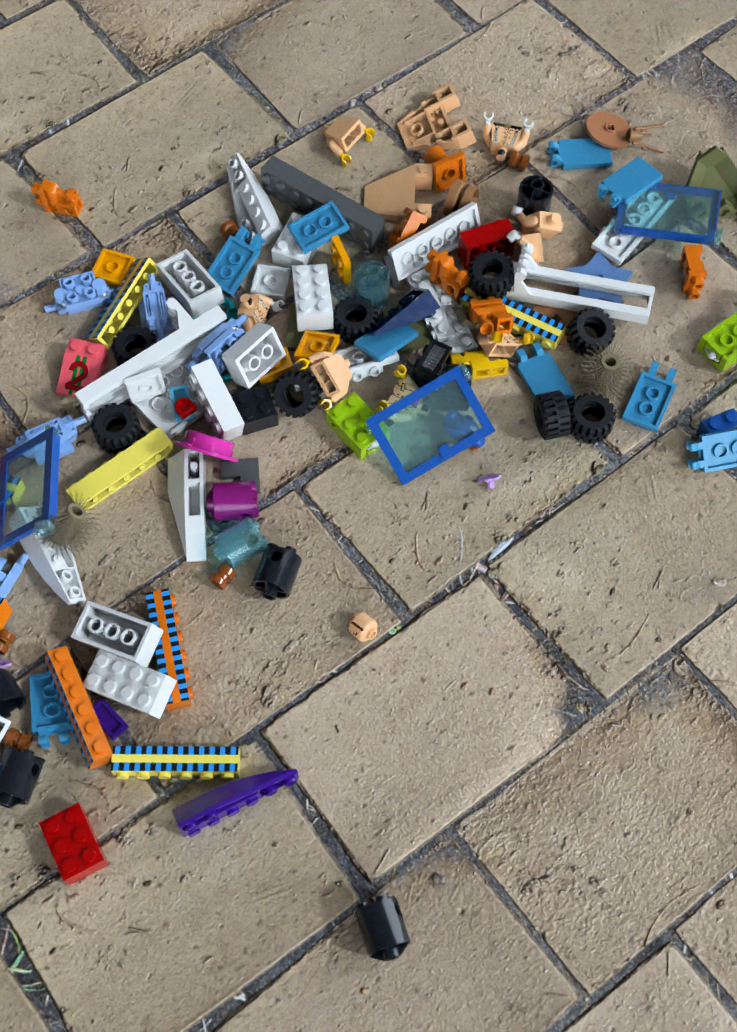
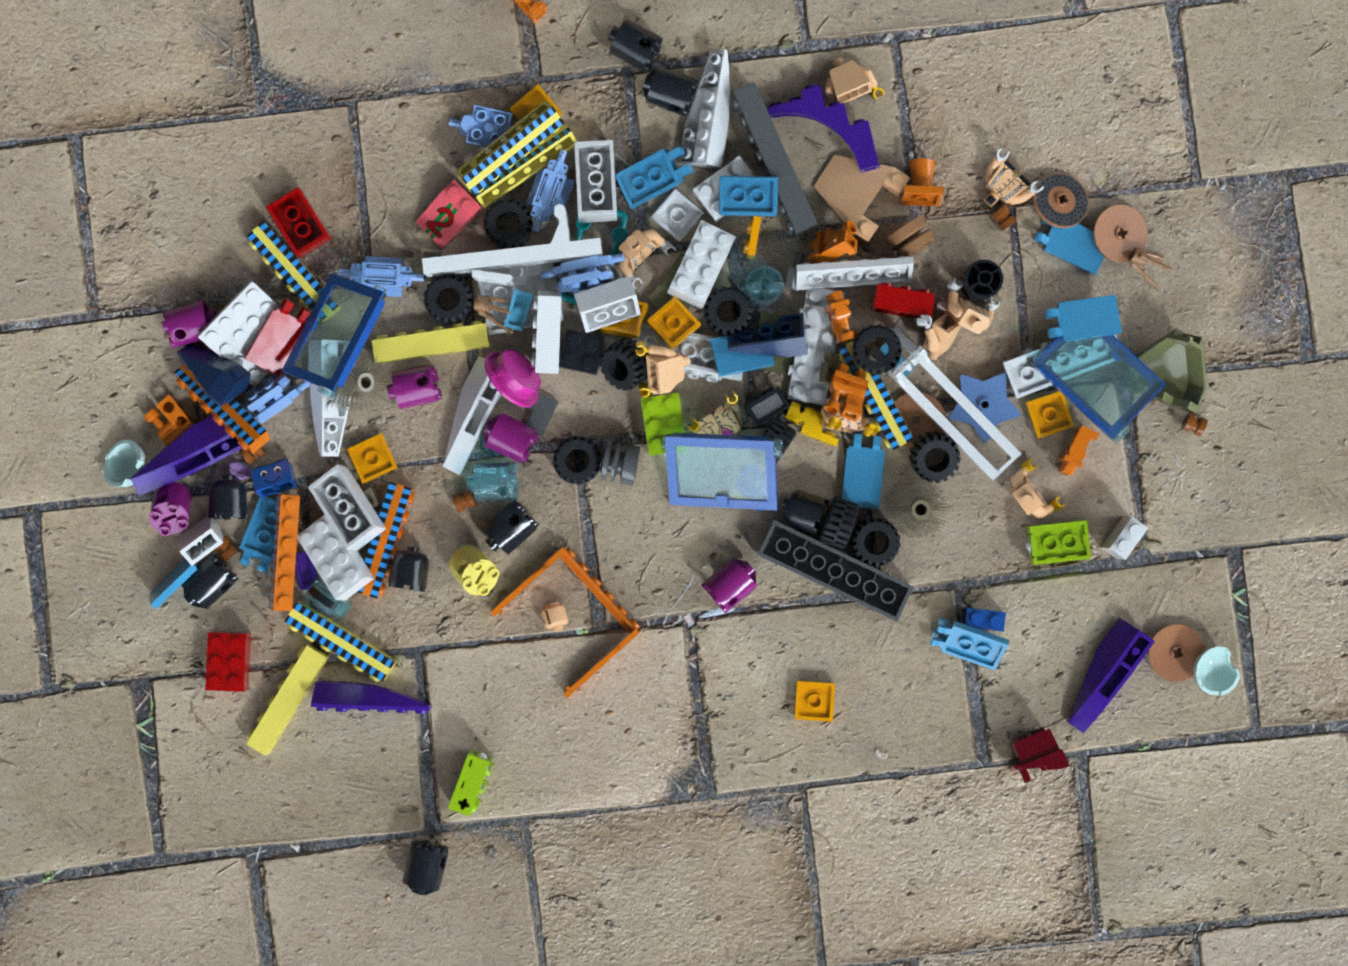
camera: 30 degrees right, 25 degrees up
red tile [174,398,197,420] -> none
dark orange wheel [220,220,239,240] -> none
light nougat wedge [397,82,477,150] -> none
lavender plant [478,473,501,489] -> none
dark azure tile [622,361,677,433] -> none
none -> light yellow brick [246,644,329,756]
none -> blue brick [251,459,298,498]
none -> clear light blue brick [304,580,353,620]
none -> light orange plate [347,433,398,484]
none -> magenta cylinder [387,364,442,409]
none -> black cylinder [388,546,429,592]
none -> lime piece [448,749,495,817]
none -> light yellow cylinder [449,545,499,596]
none -> brick [455,100,564,195]
none -> medium nougat plant [474,295,513,334]
none -> orange piece [490,546,641,698]
none -> black tyre [553,436,601,484]
none -> dark grey wheel [600,441,640,486]
none -> black cylinder [608,19,663,72]
none -> black cylinder [642,66,698,116]
none -> magenta cylinder [701,557,758,613]
none -> dark grey brick [757,520,914,621]
none -> dark purple arch [767,84,880,173]
none -> black cylinder [781,490,830,536]
none -> light orange plate [794,680,835,722]
none -> light nougat torso [1010,458,1065,519]
none -> light orange plate [1025,391,1075,439]
none -> piece [1033,173,1089,228]

